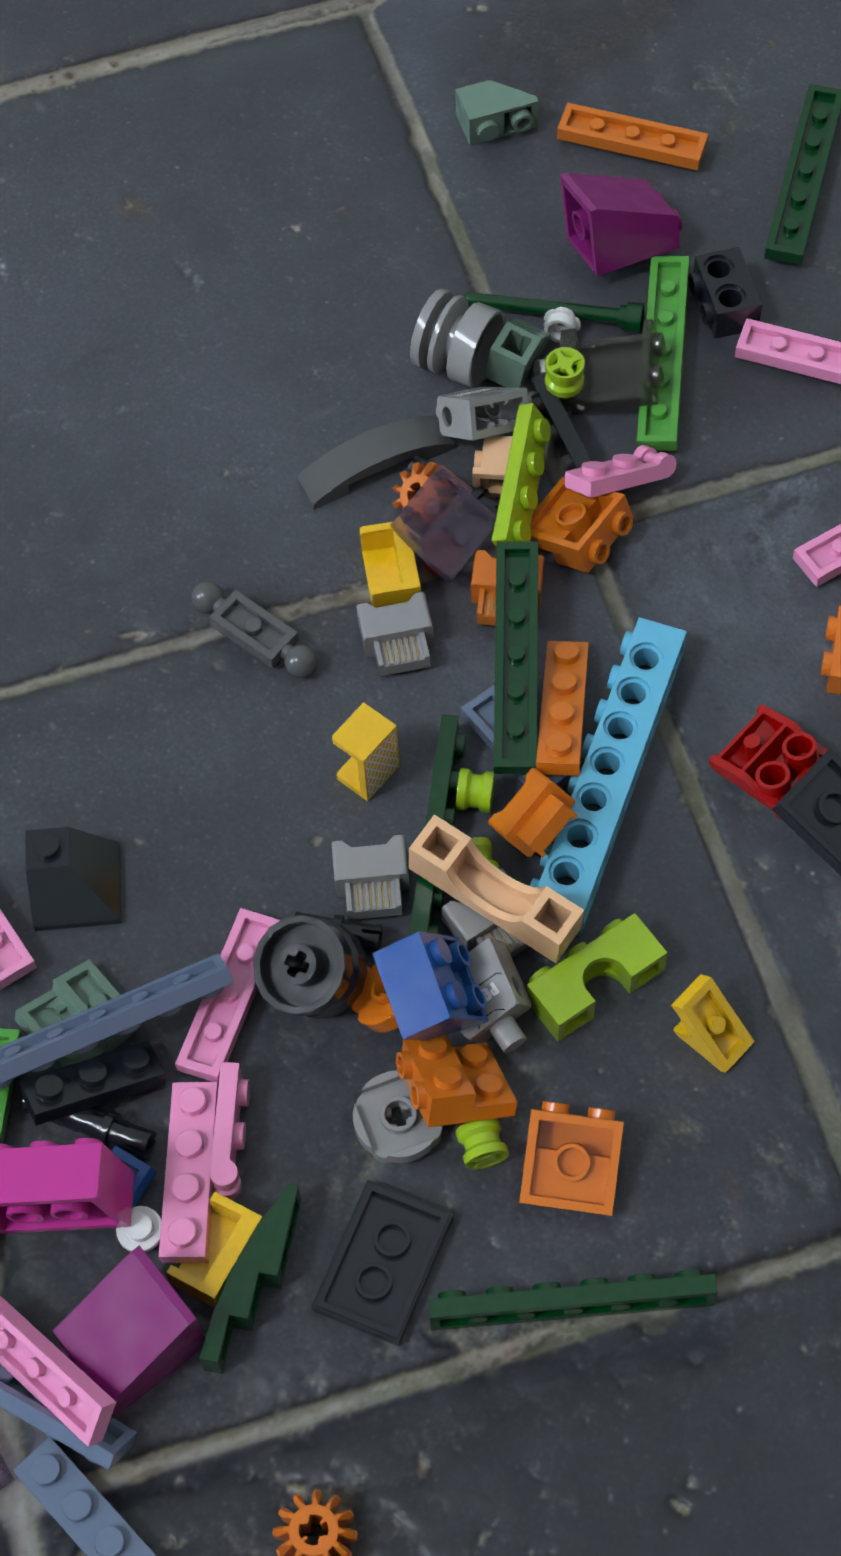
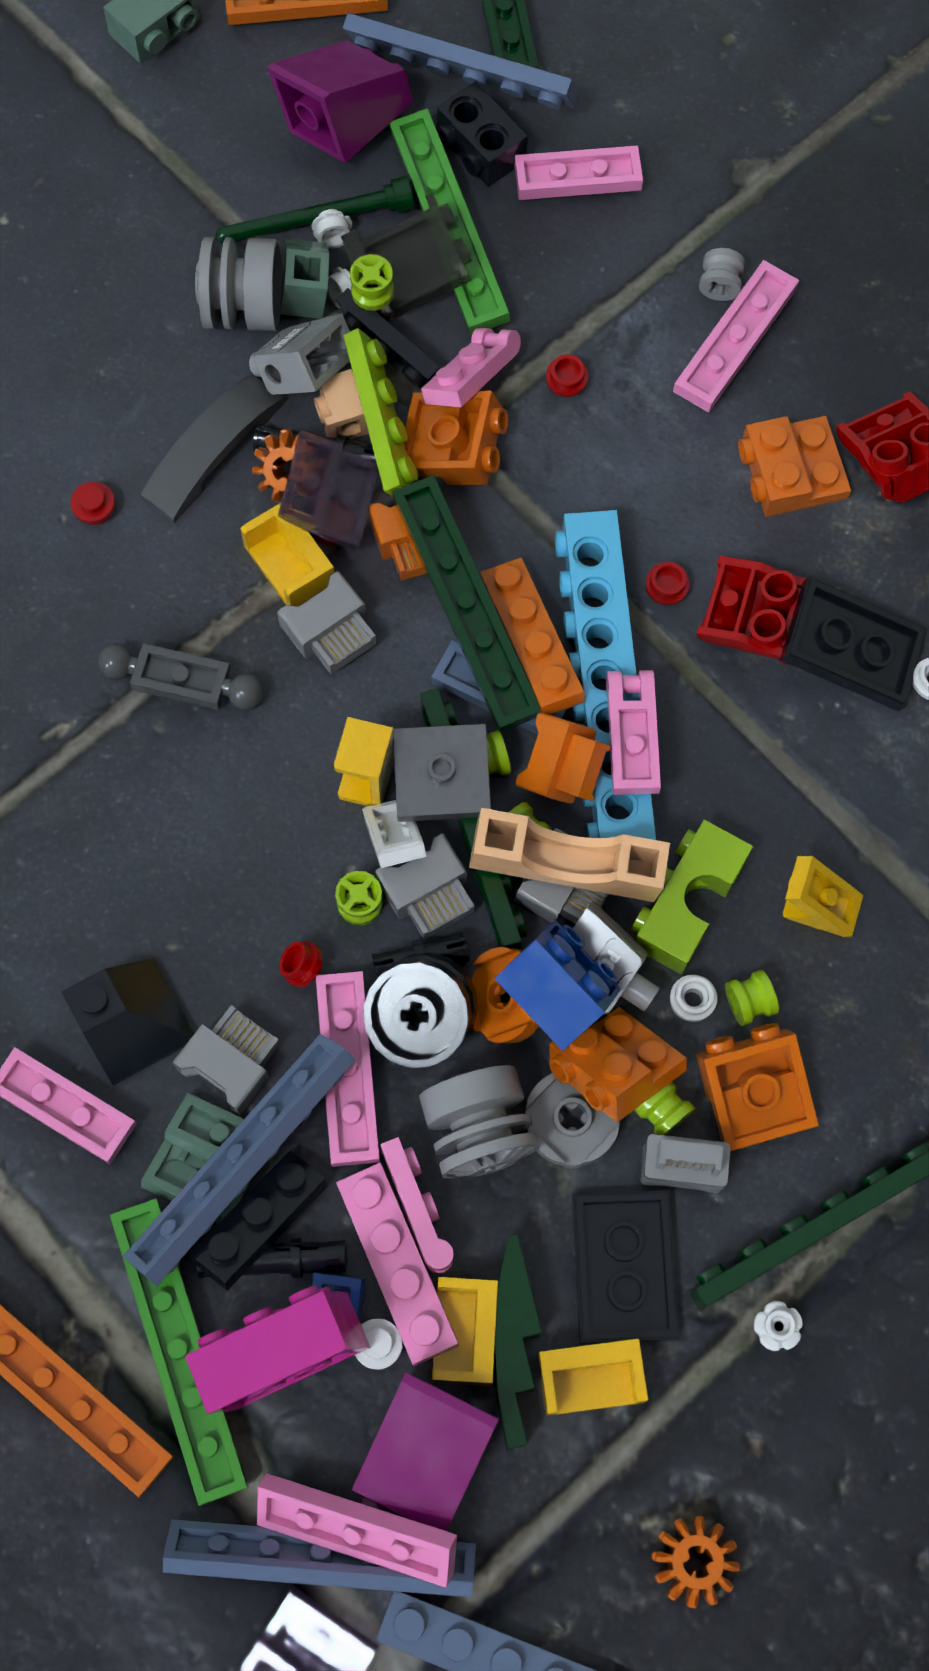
camera: 30 degrees left, 10 degrees up
none -> red plate [70,482,115,525]
none -> light grey piece [172,1005,280,1116]
none -> red plate [279,941,322,988]
none -> lime wheel [335,871,383,926]
none -> sand blue plate [342,13,581,110]
none -> white plate [362,800,427,868]
none -> flat silver plate [393,724,491,822]
none -> light grey wheel [419,1065,540,1179]
none -> yellow panel [537,1339,648,1416]
none -> red plate [546,354,589,397]
none -> bright pink plate [606,670,661,795]
none -> light grey piece [640,1134,730,1193]
none -> red plate [645,562,690,606]
none -> white plate [670,975,717,1022]
none -> lime wheel [725,970,779,1027]
none -> white plate [754,1301,803,1351]

